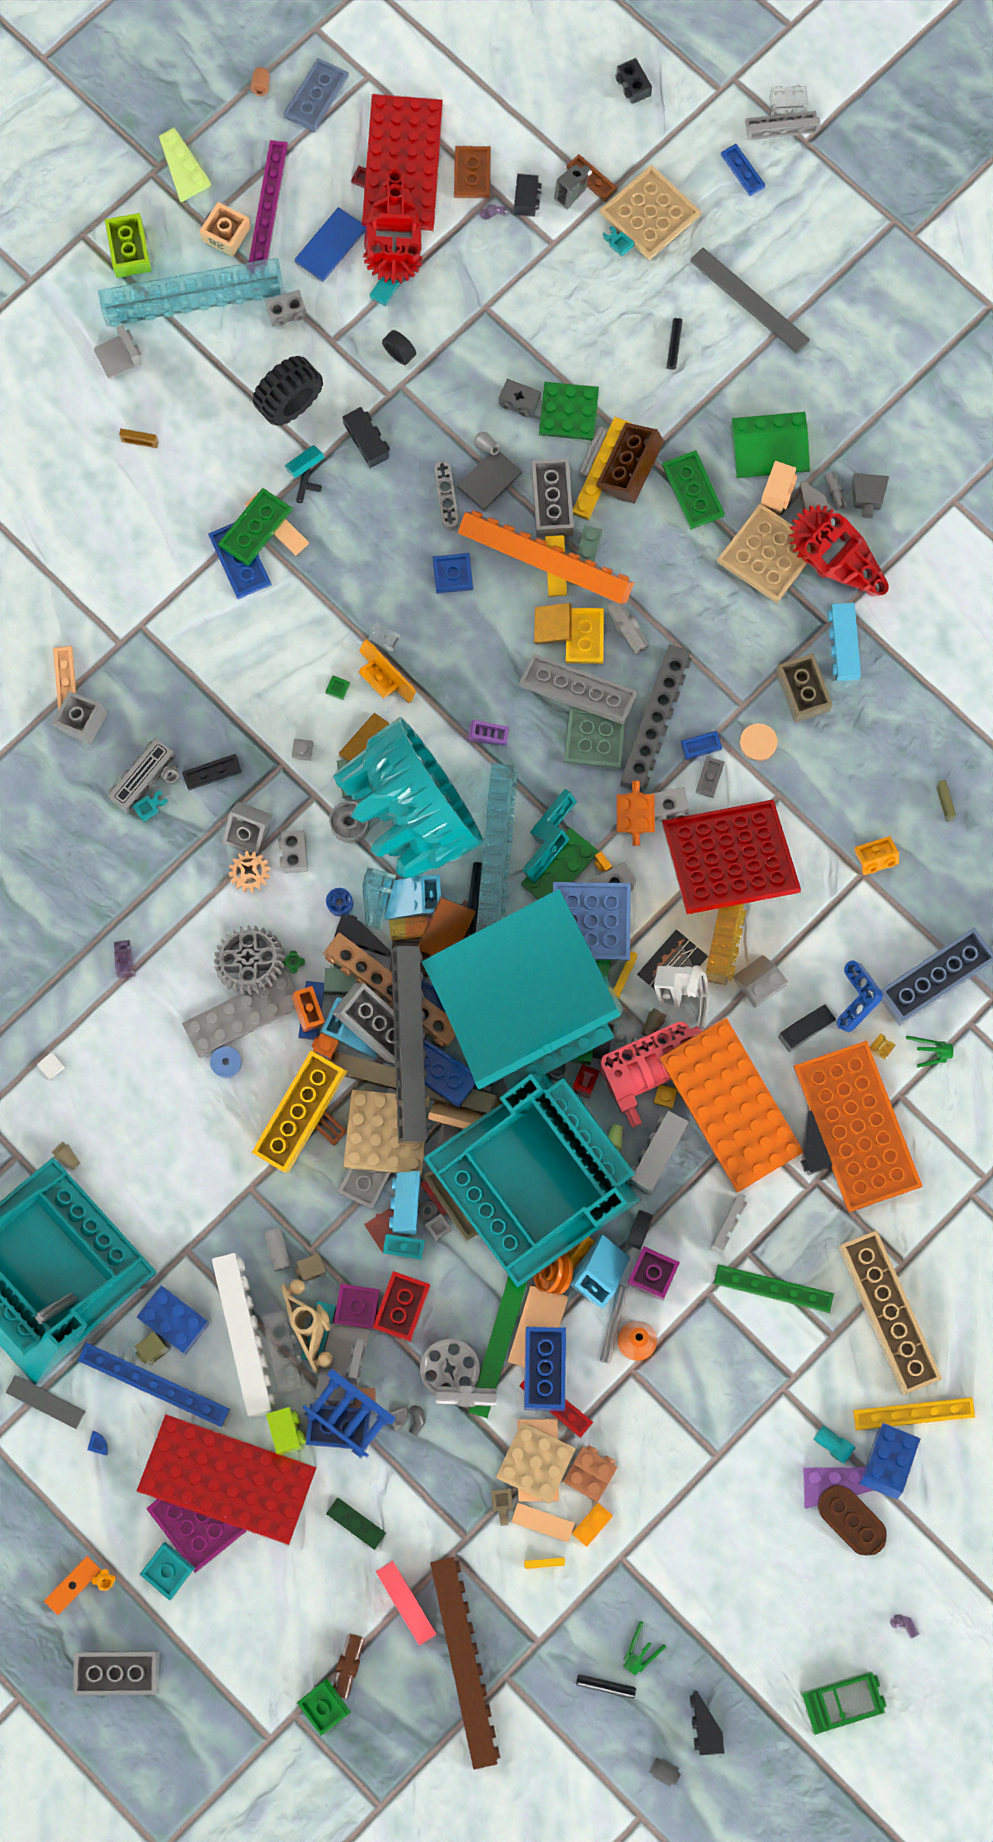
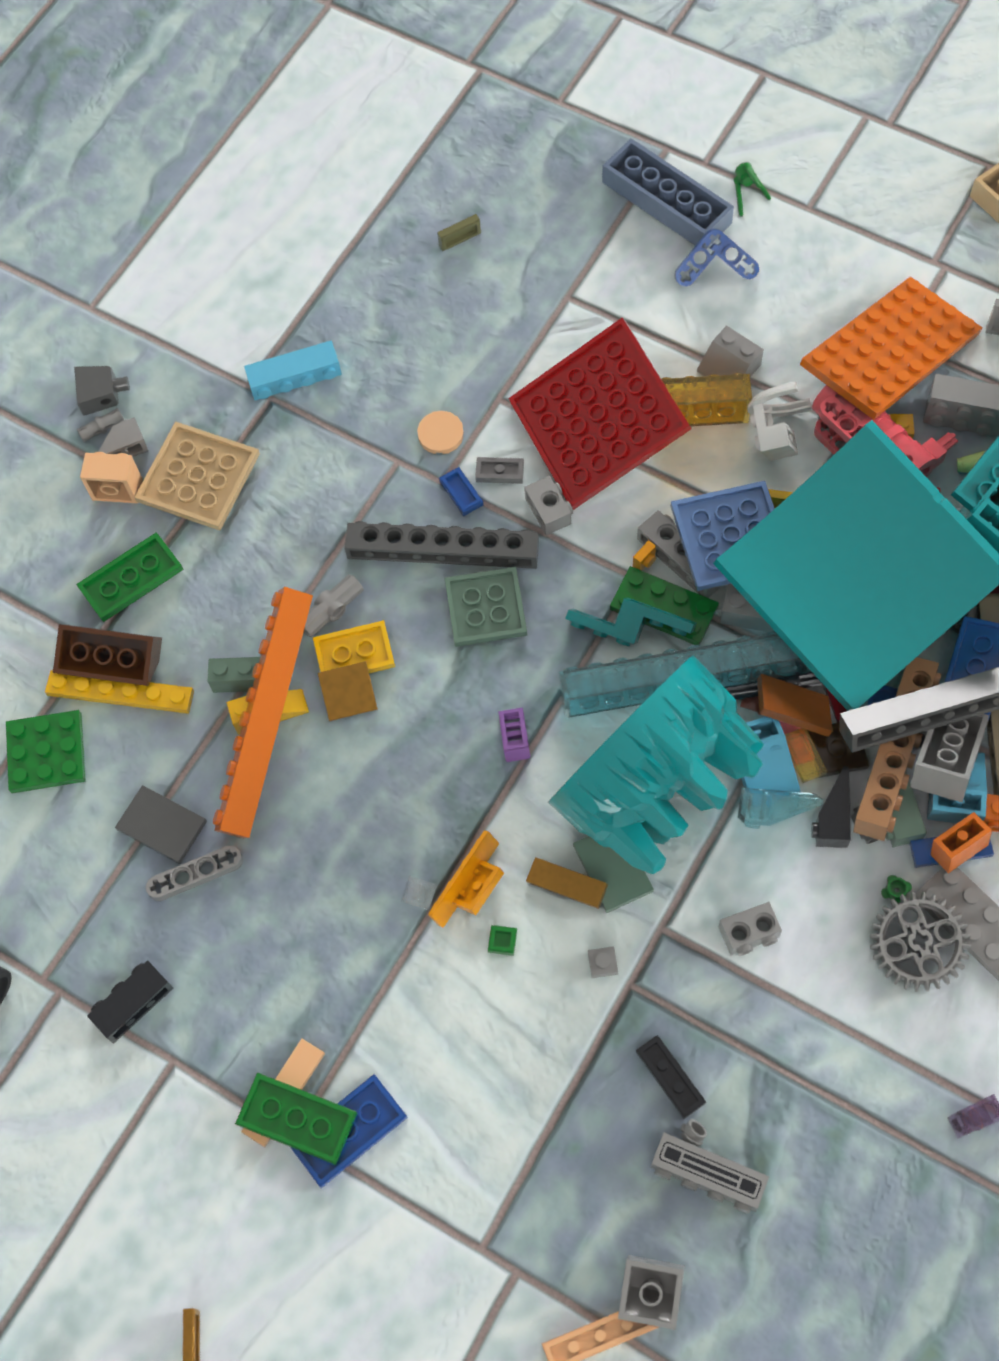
camera: 100 degrees left, 10 degrees down
teal plate [132,790,168,822] -> none
light grey slope [222,802,273,856] -> none
light nougat gear [229,851,270,893] -> none
black tyre [252,356,323,426] -> none
teal tile [284,445,325,478] -> none
black piece [296,468,322,503] -> none
blue wheel [326,888,354,917] -> none
light grey wheel [329,801,370,843] -> none
blue tile [433,553,473,594] -> none
light grey cone [474,432,500,455] -> none
dark grey brick [499,378,541,418] -> none
light grey plate [519,653,638,725] -> none
light grey brick [532,458,574,538] -> none
light grey axle [579,427,607,477] -> none
orange plate [617,781,655,846] -> none
black sticker [637,929,708,990] -> none
dark tan cone [642,1008,667,1036] -> none
green slope [730,412,810,478] -> none
dark tan brick [776,654,833,723] -> none
black slope [778,1004,836,1053] -> none
red connector [789,505,889,597] -> none
orange plate [793,1040,923,1213] -> none
black slope [800,1110,833,1176] -> none
light orange bracket [854,836,899,875] -> none
clear yellow wheel [869,1033,896,1060] -> none

